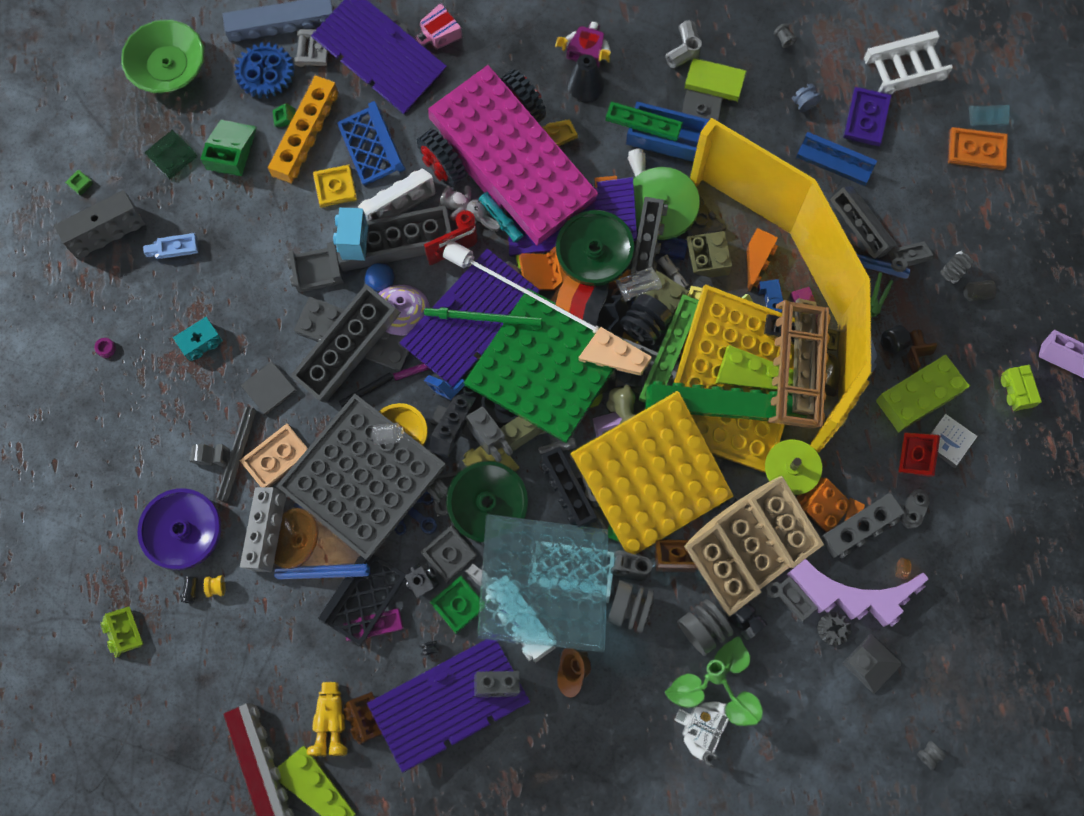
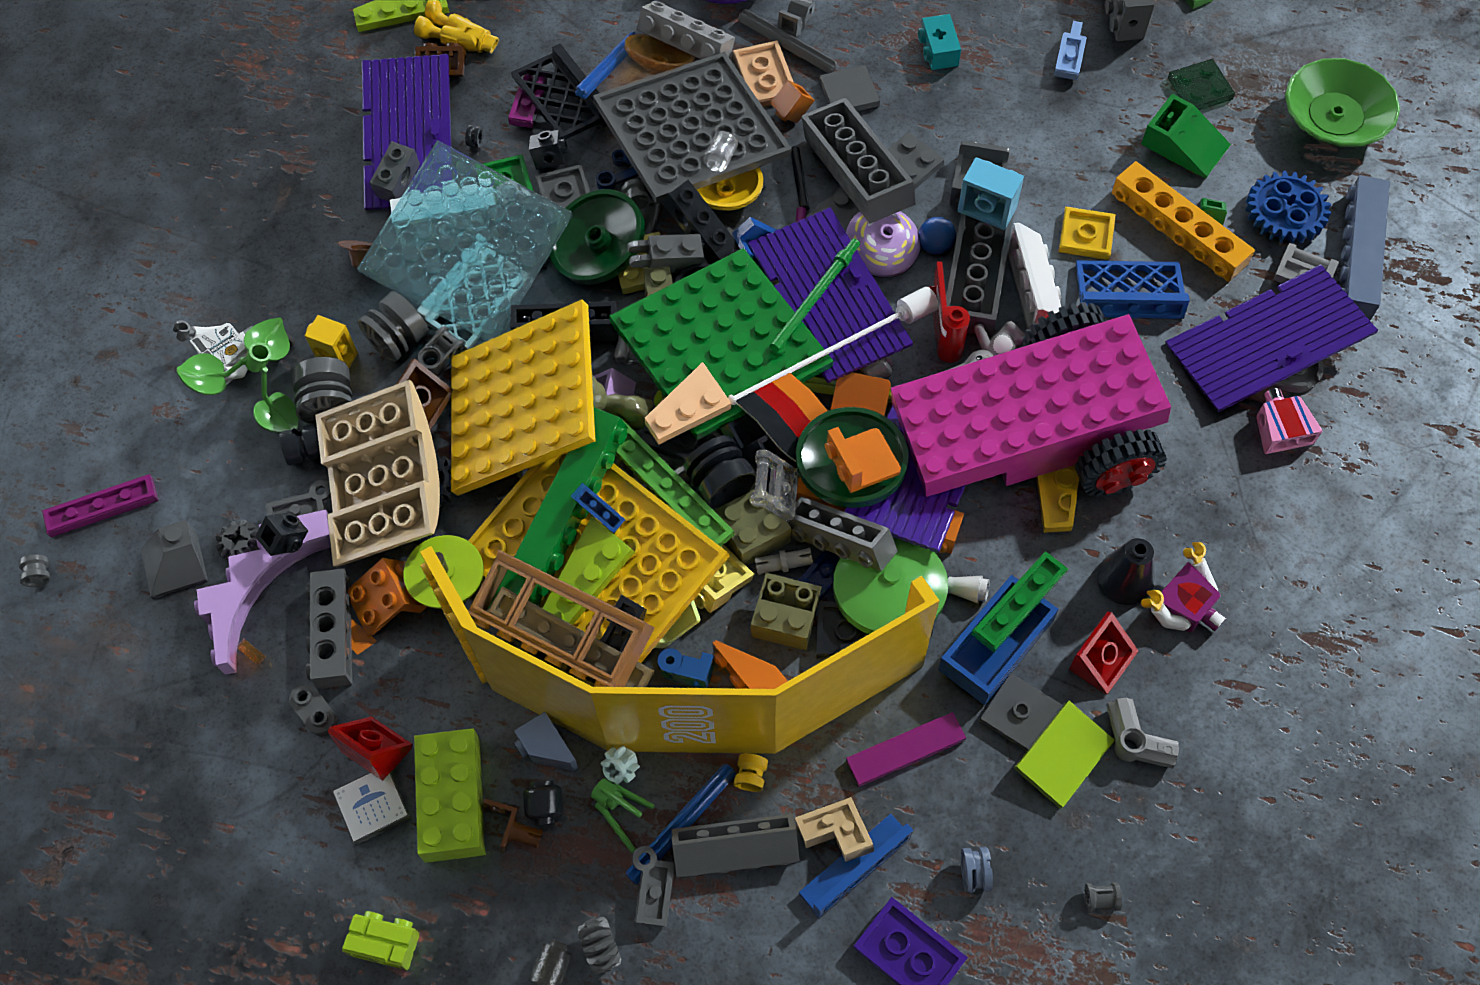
camera: 115 degrees right, 10 degrees down
none -> magenta tile [42,474,159,537]
none -> black brick [255,512,308,556]
none -> yellow brick [304,315,358,368]
none -> blue piece [571,483,625,533]
none -> orange brick [770,80,815,123]
none -> tan plate [795,797,874,862]
none -> orange bracket [825,427,901,493]
none -> red slope [1069,612,1138,694]

